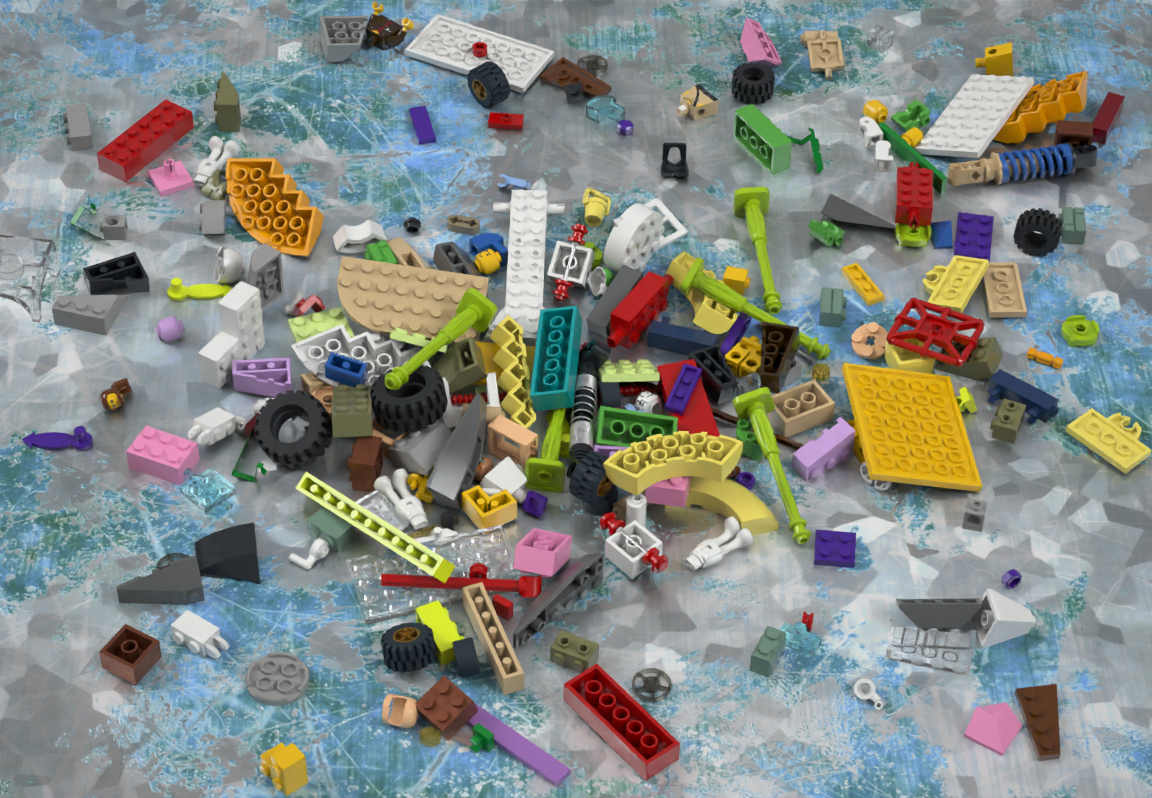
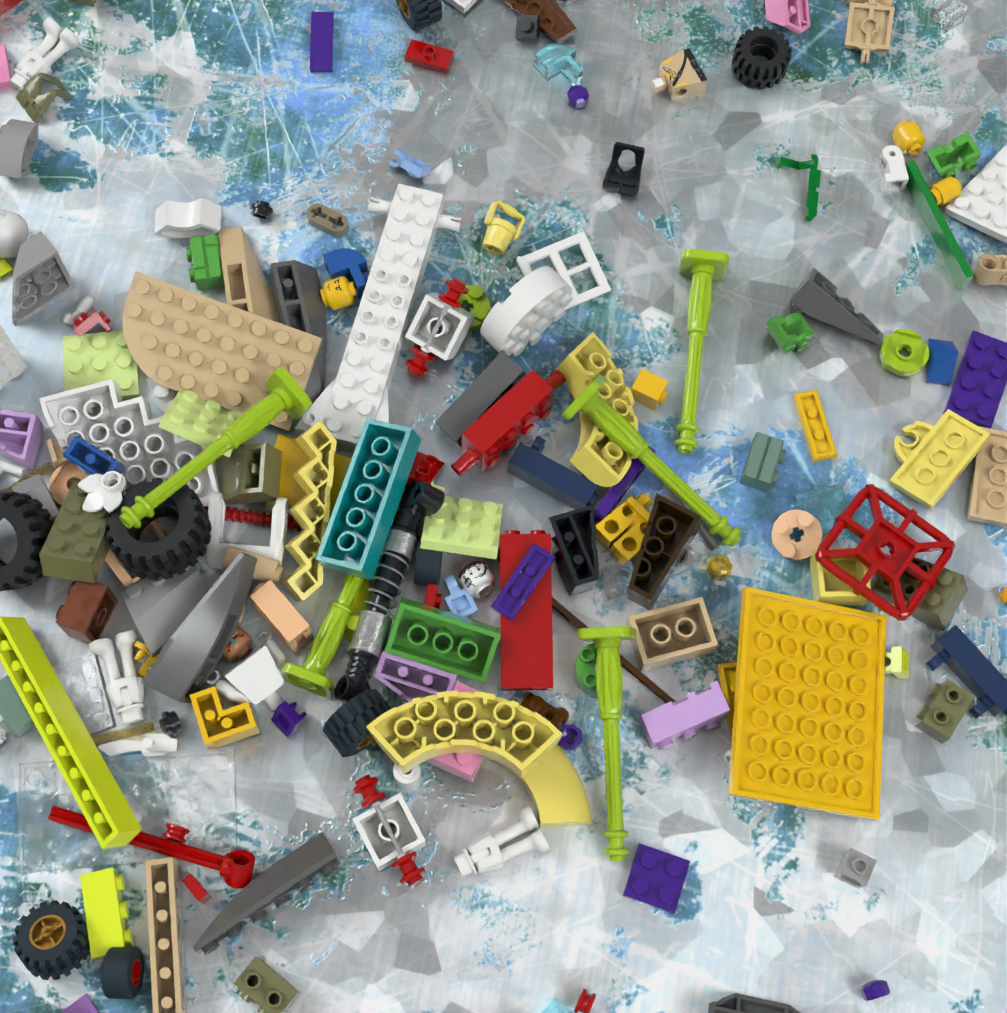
camera: 10 degrees right, 25 degrees up
light orange brick [226,158,324,257] -> none
bright pink brick [513,528,572,578] -> none
white hat [586,267,616,297] -> none
bright green brick [733,104,792,175] -> none
white leg [874,140,893,172] -> none
red brick [895,162,933,229] -> none
none -> white plate [78,471,127,513]

